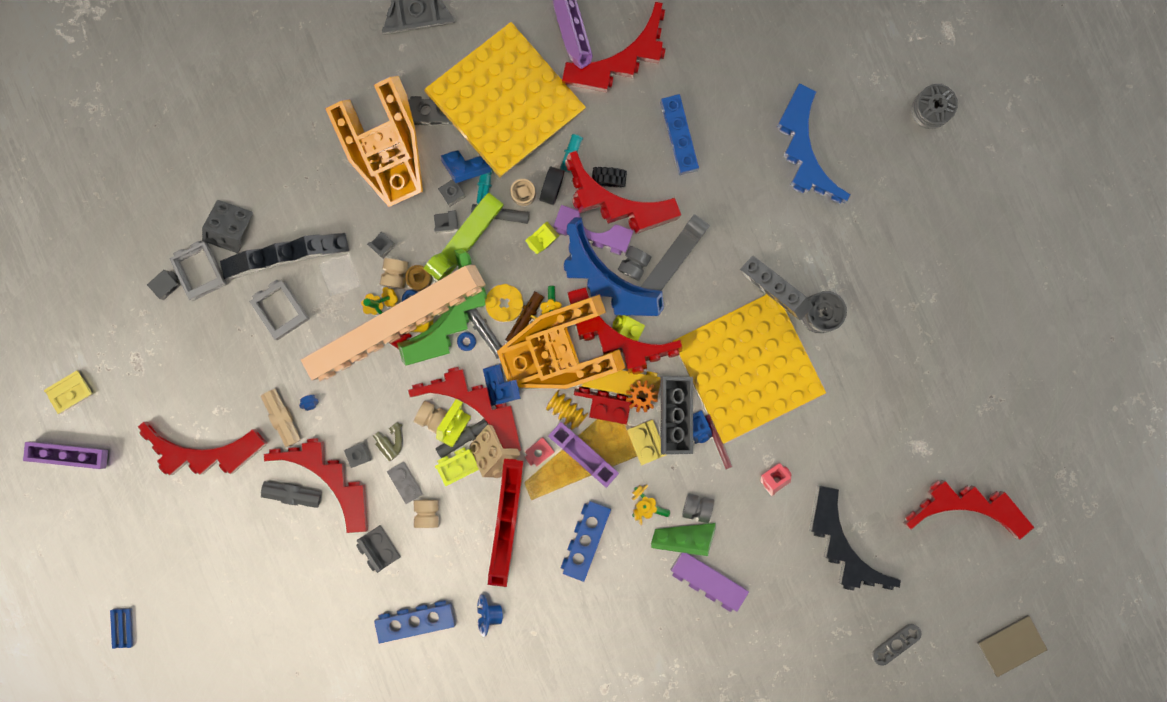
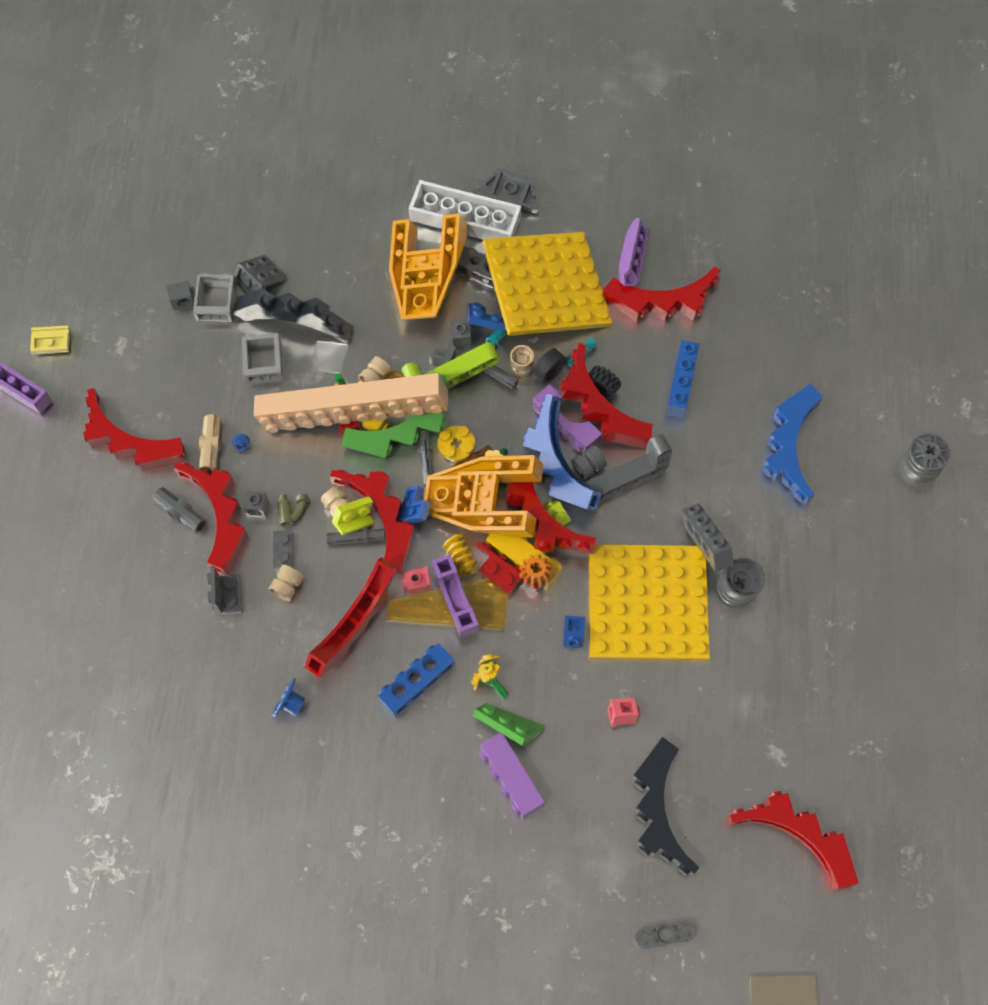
camera: 30 degrees right, 20 degrees down
dark grey panel [367,231,396,259] -> none
brick [374,600,456,644] -> none
neon yellow bracket [435,447,479,486] -> none
blue plate [457,332,476,351] -> none
tan bracket [470,425,520,478] -> none
neon yellow bracket [525,221,560,254] -> none
light yellow plate [627,419,666,465] -> none
dark grey slope [661,376,693,455] -> none
flat silver wheel [682,493,714,524] -> none
dark red bar [705,414,732,470] -> none
none -> white brick [409,180,521,239]

